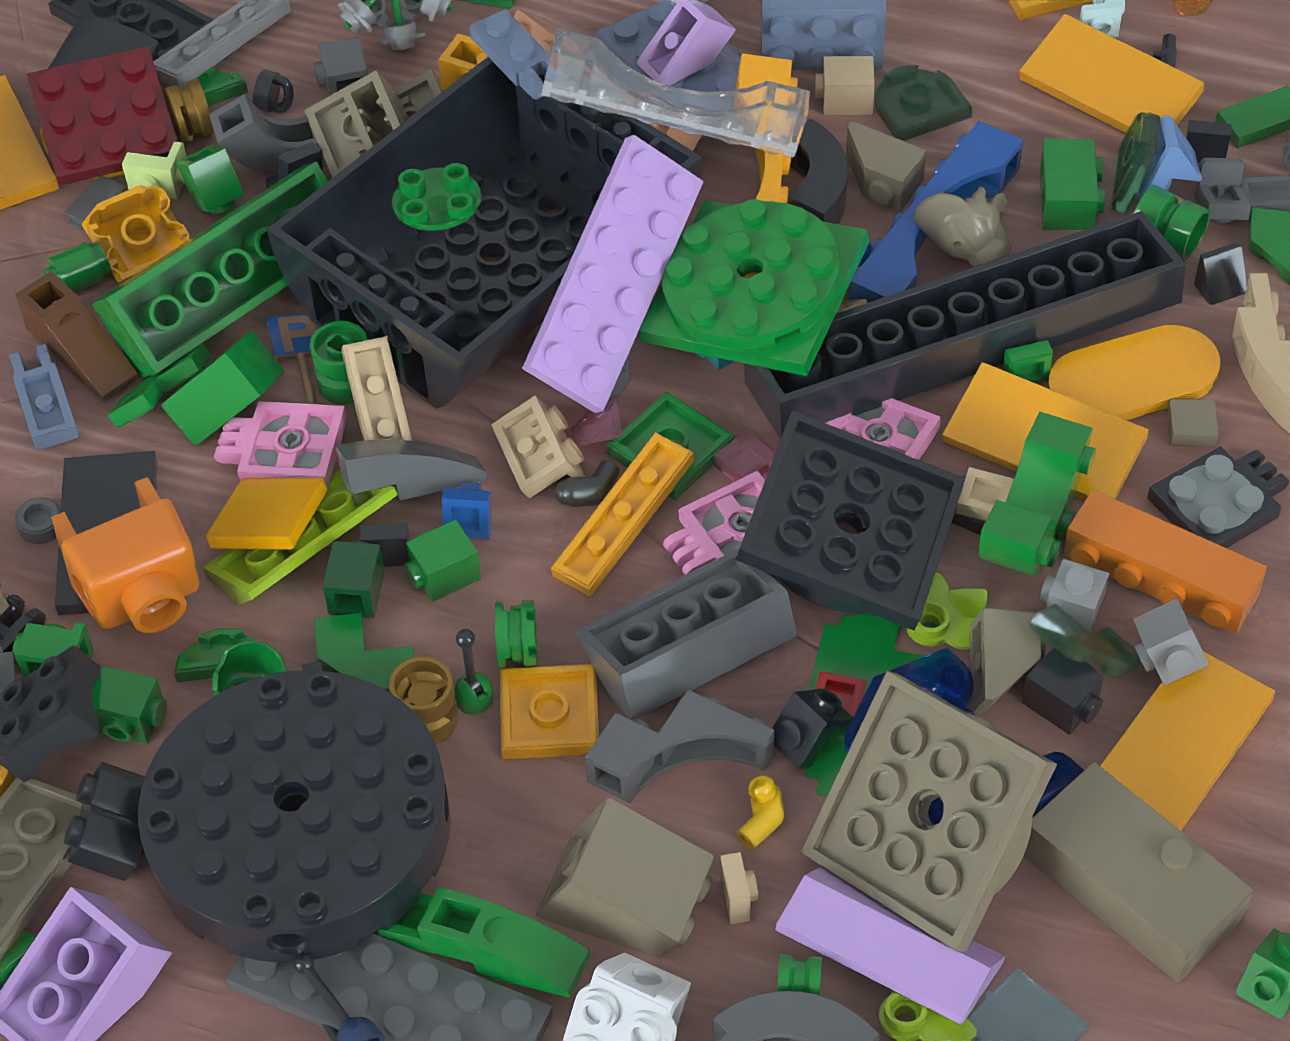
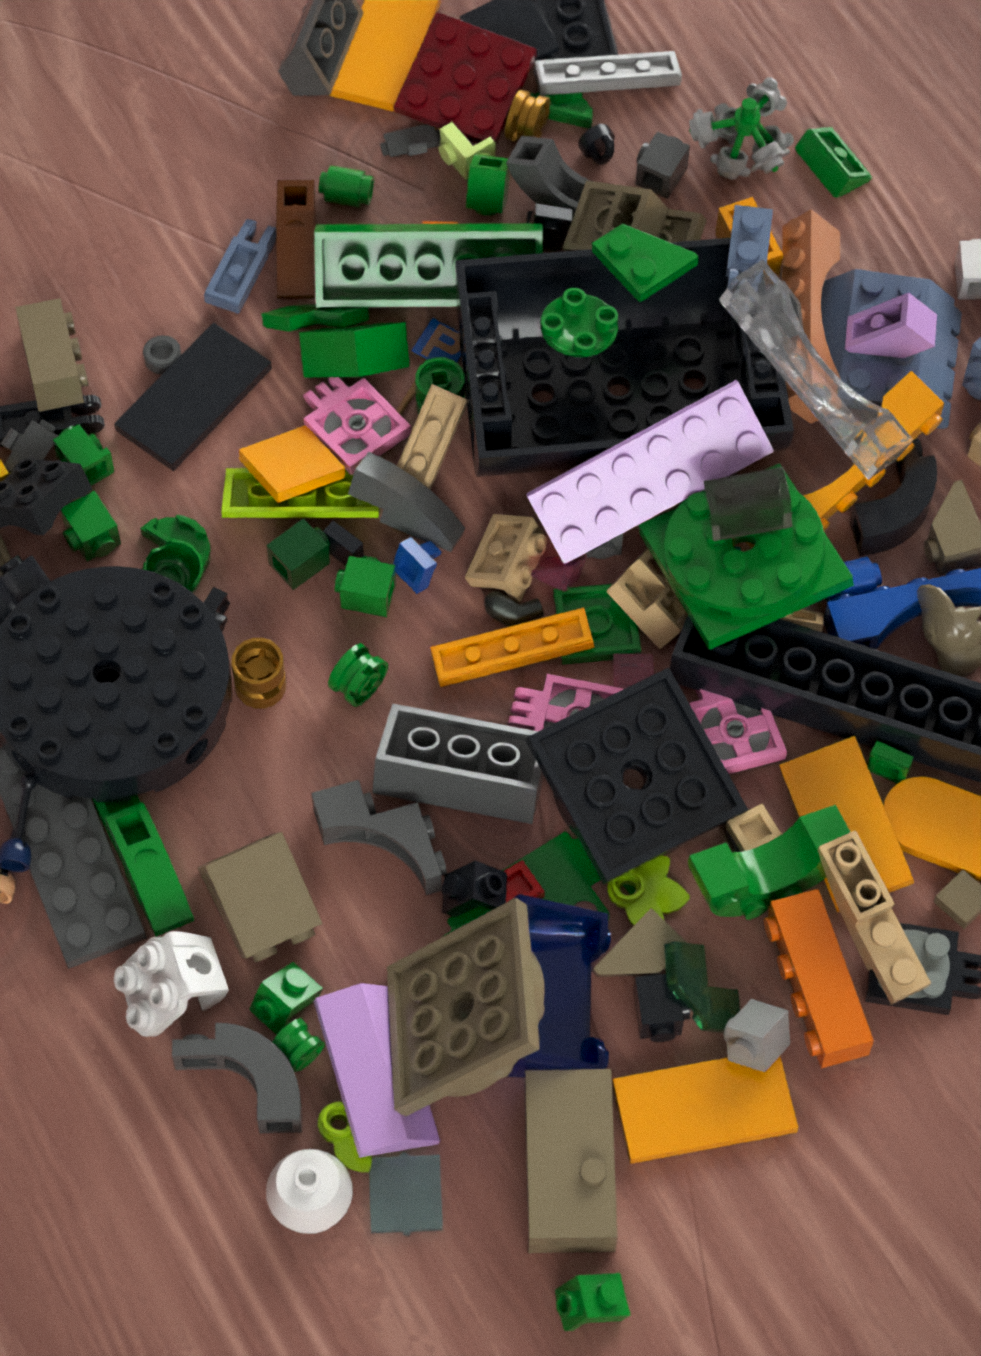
camera: 40 degrees right, 10 degrees up
orange piece [51,477,200,633] -> none
light orange slope [81,185,190,284] -> none
green tile [314,612,414,692] -> none
hinge [454,629,493,714] -> none
light orange tile [500,664,599,760] -> none
tan plate [720,852,758,925] -> none
yellow arm [736,776,785,850] -> none
light grey brick [1040,559,1109,642] -> none
none -> green bracket [249,962,323,1035]
none -> green wing [592,223,699,303]
none -> tan slope [606,548,688,649]
none -> clear smoke brick [703,467,793,541]
none -> tan slope [817,830,931,1004]

